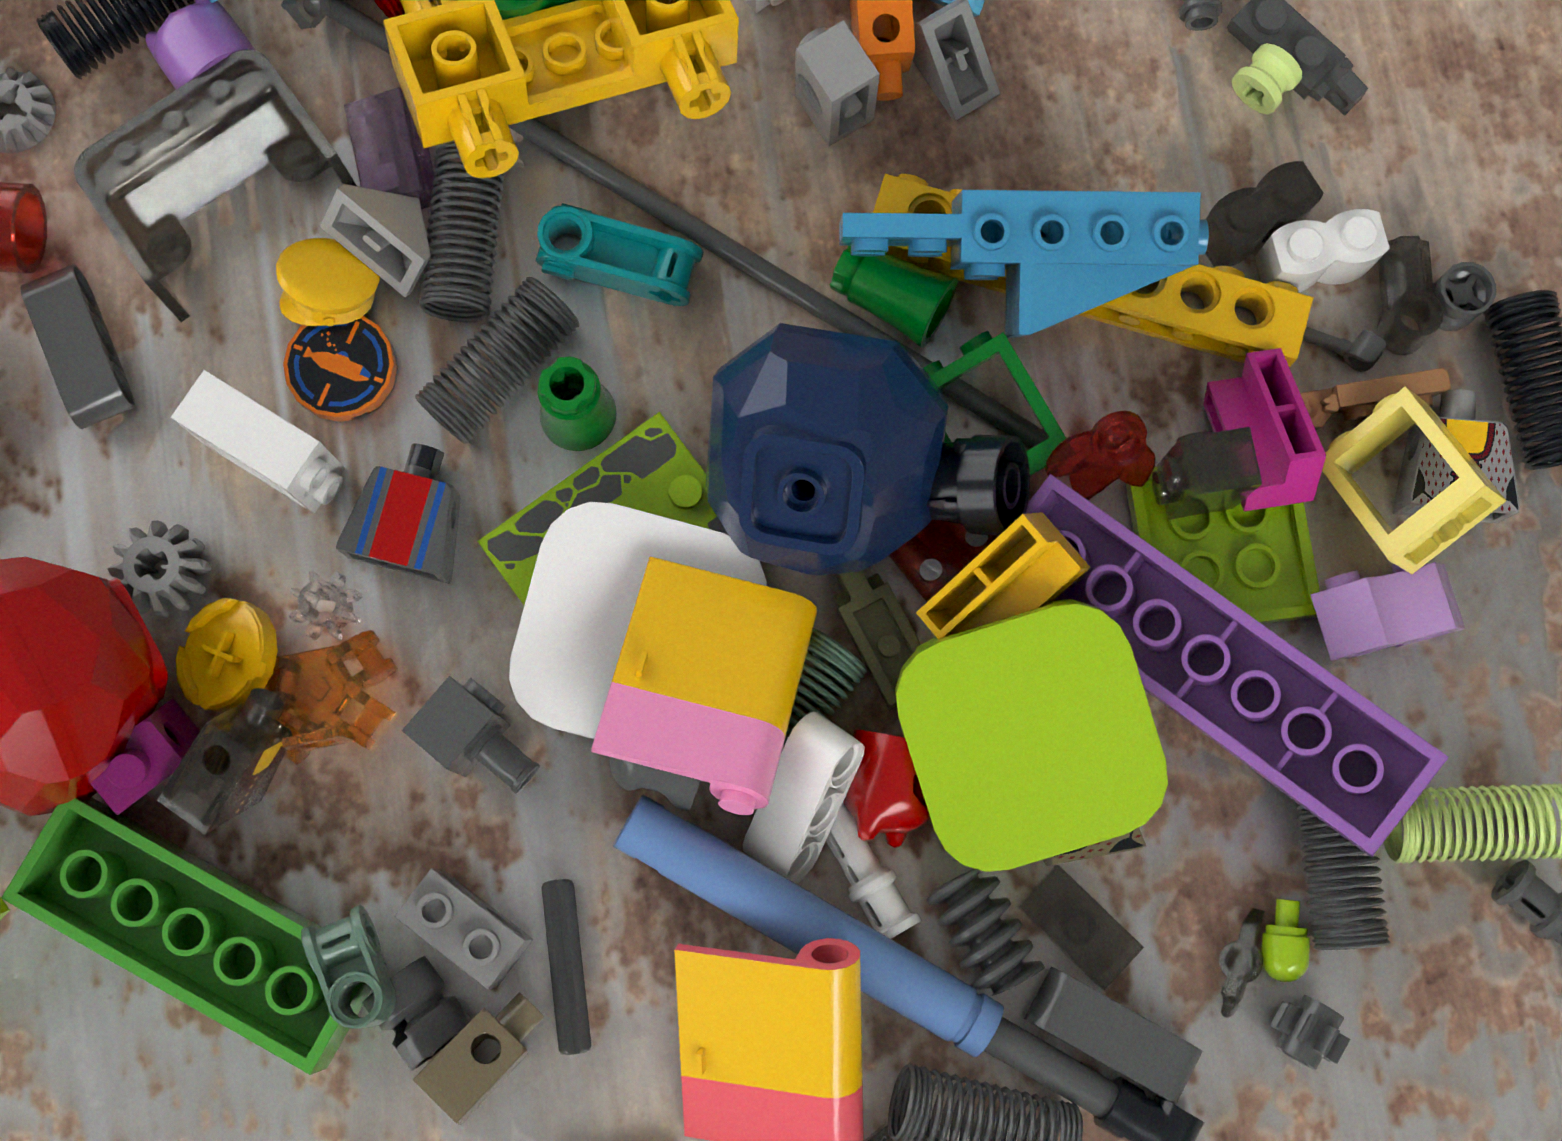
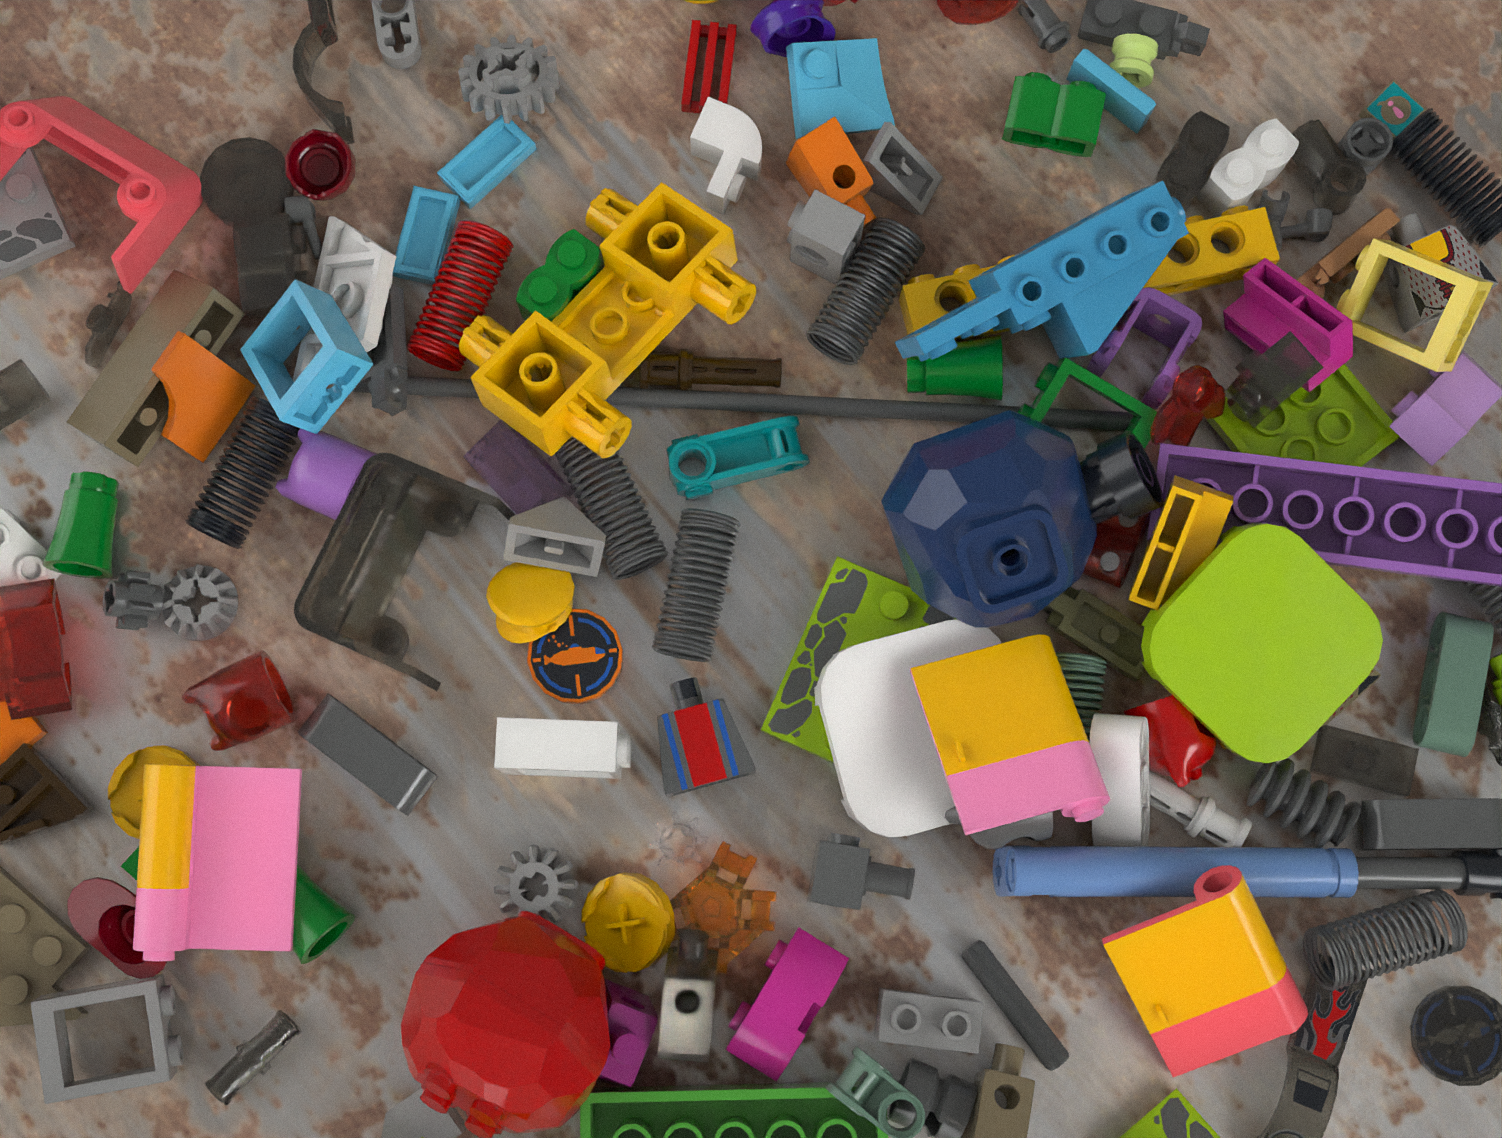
camera: 30 degrees left, 0 degrees up
green plant [538,356,616,451] -> none
none -> dark brown pin [640,348,782,391]
none -> dark pink brick [725,927,849,1082]
none -> dark grey piece [806,217,926,365]
none -> green brick [1002,72,1106,157]
none -> medium azure tile [1066,48,1156,134]
none -> medium lavender piece [1086,287,1202,409]
none -> dark grey hand [1259,190,1290,250]
none -> tile [1358,79,1427,140]
none -> sand green beam [1413,611,1494,757]

